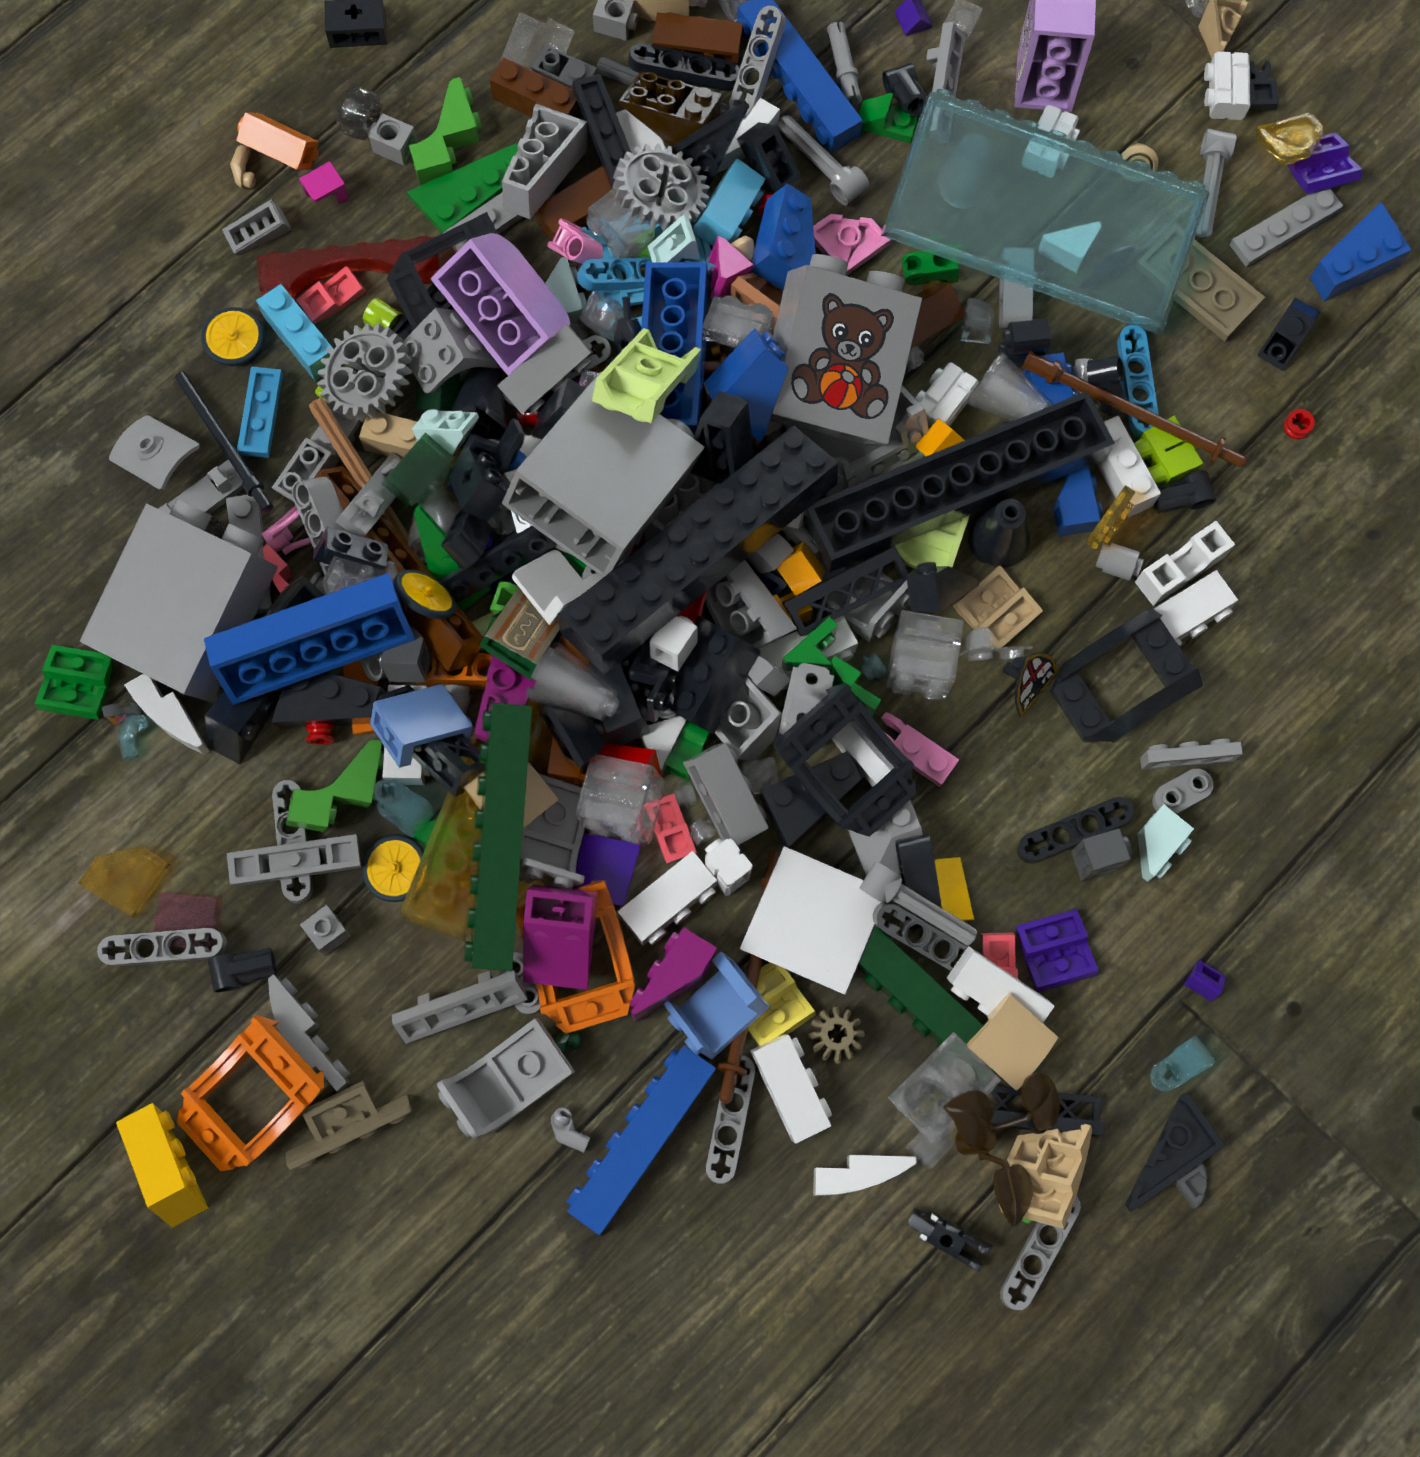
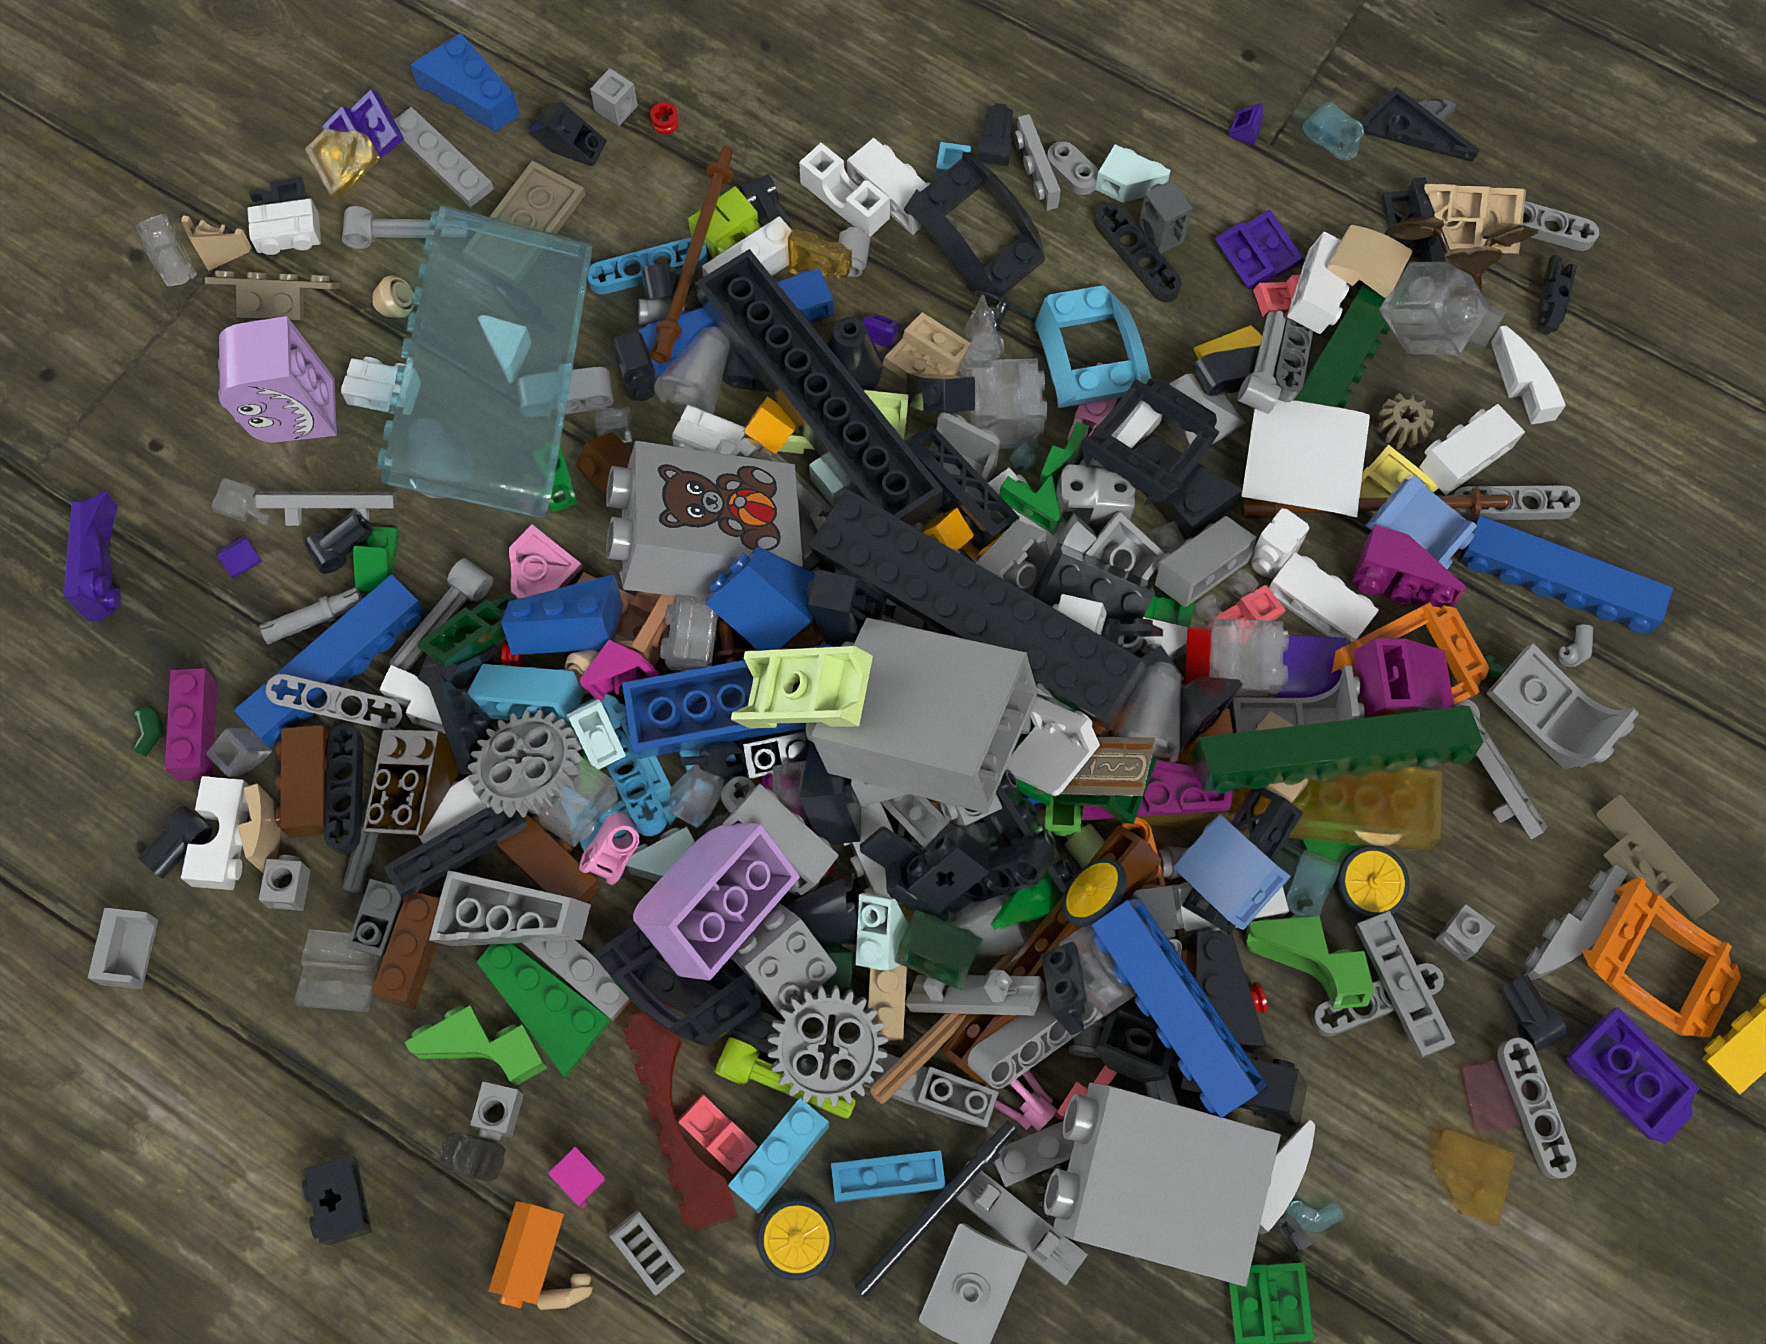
camera: 100 degrees left, 5 degrees down
none -> dark tan bracket [205,271,340,320]
none -> dark green slope [418,592,516,667]
none -> light grey brick [590,68,638,127]
none -> dark purple slope [863,313,901,349]
none -> medium azure plate [936,142,971,176]
none -> black piece [978,103,1013,166]
none -> medium azure wedge [1034,285,1151,408]
none -> dark purple slope [1566,1007,1700,1144]

